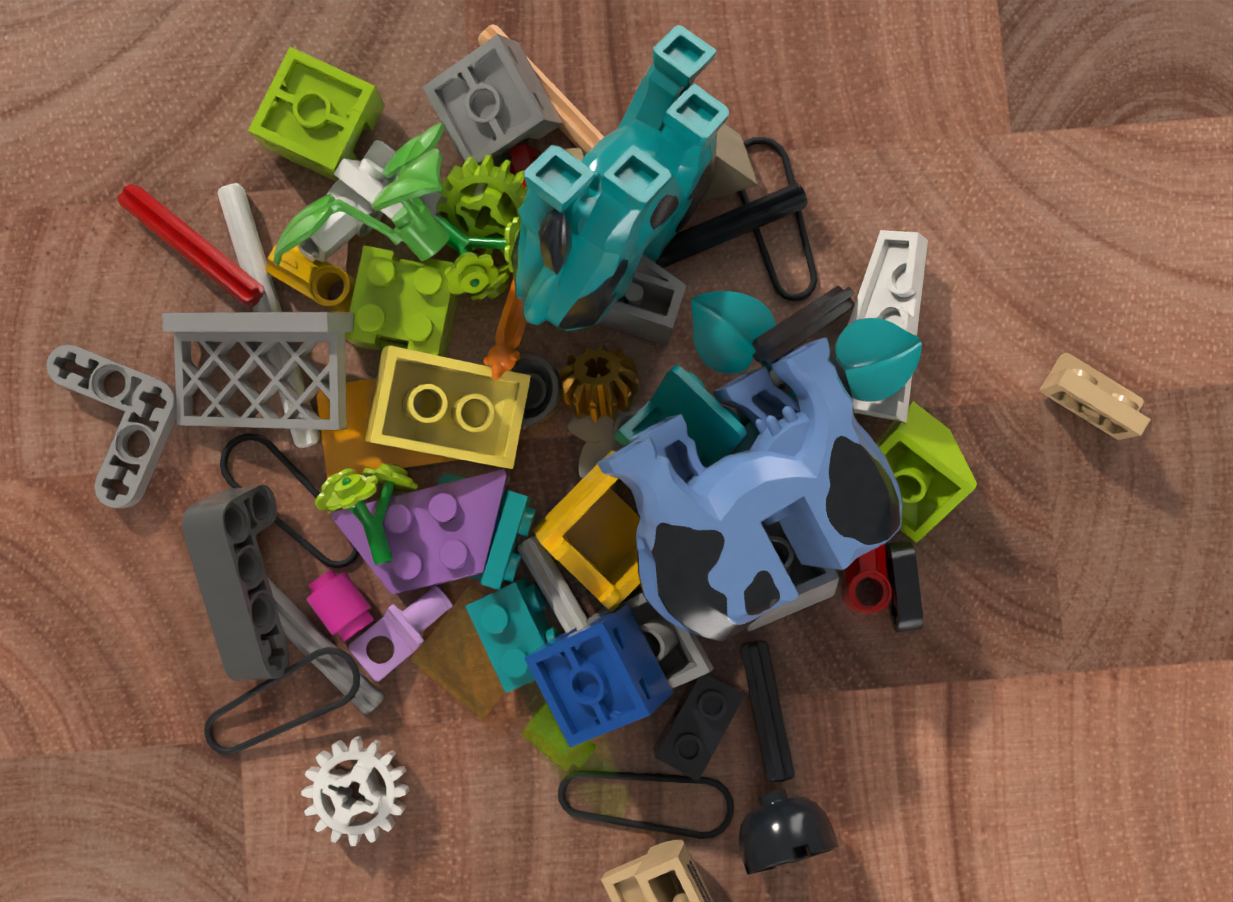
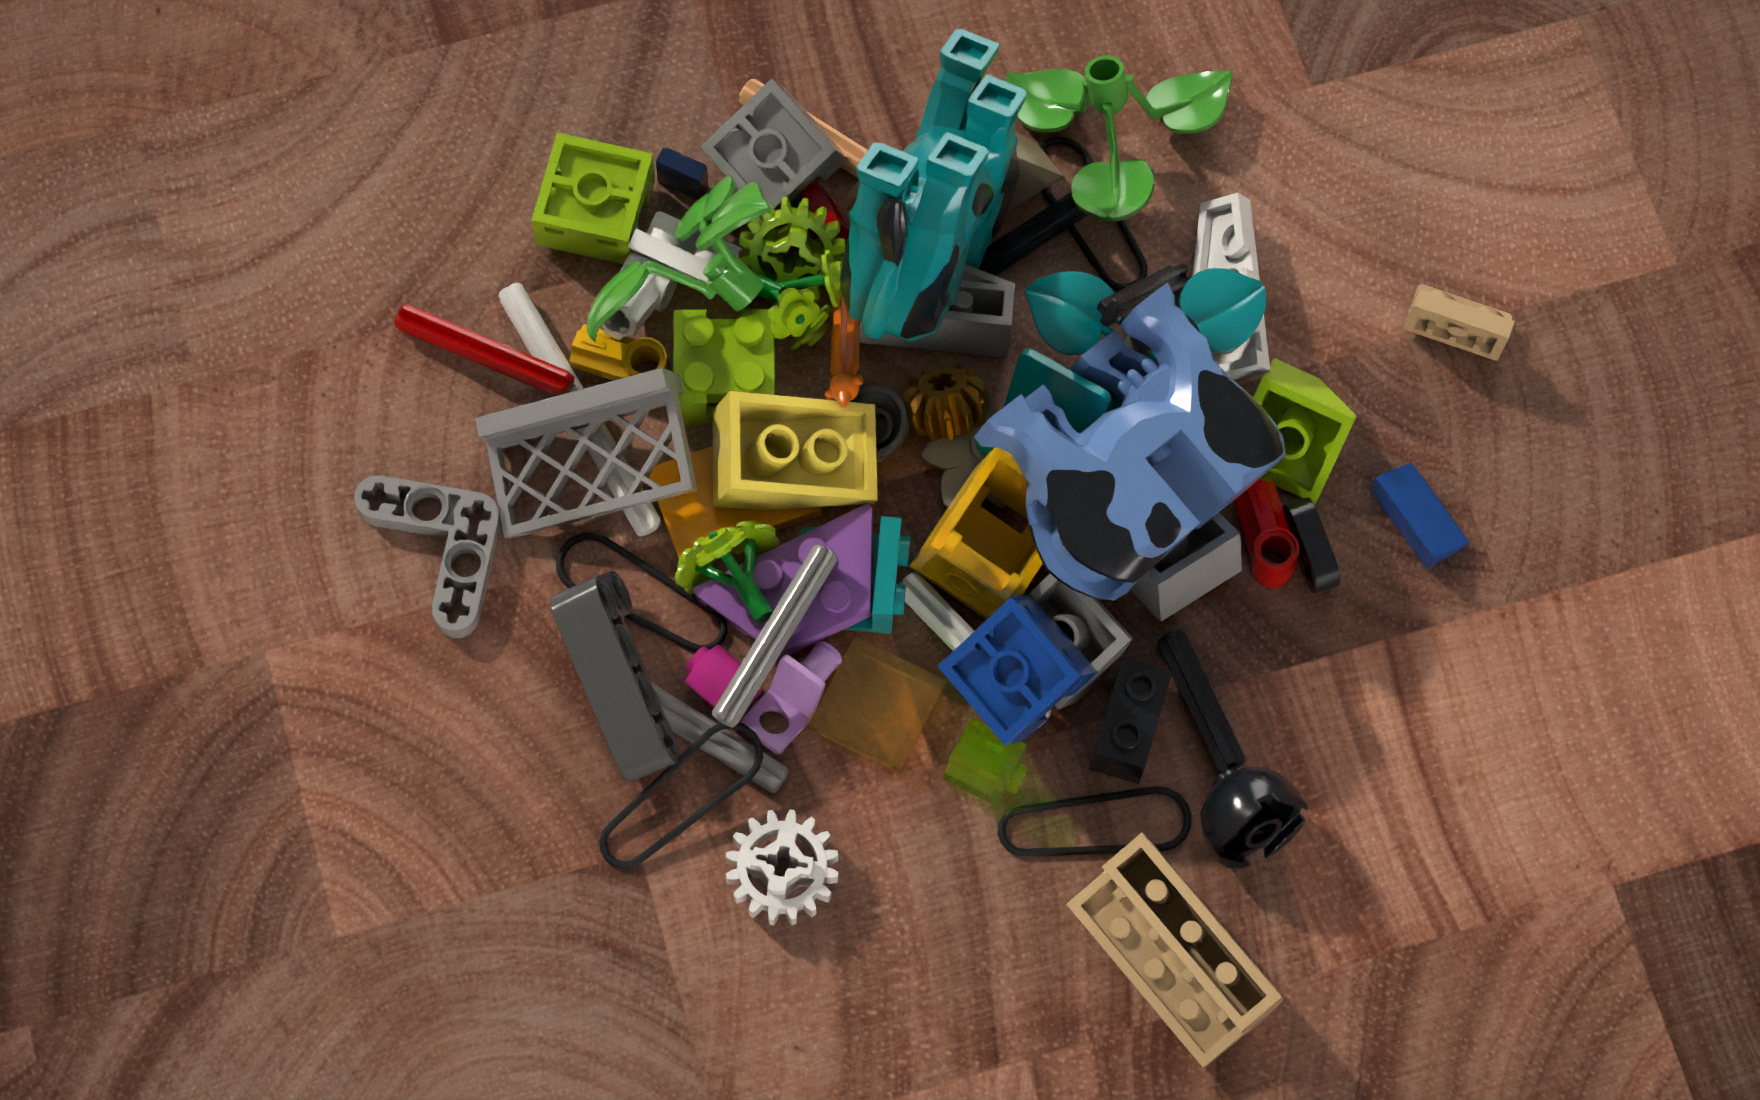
camera: 15 degrees left, 15 degrees down
teal bracket [465,577,561,693] -> none
none -> dark blue tile [656,147,709,200]
none -> light grey axle [712,544,837,728]
none -> bright green plant [1006,55,1233,221]
none -> blue slope [1370,462,1469,570]

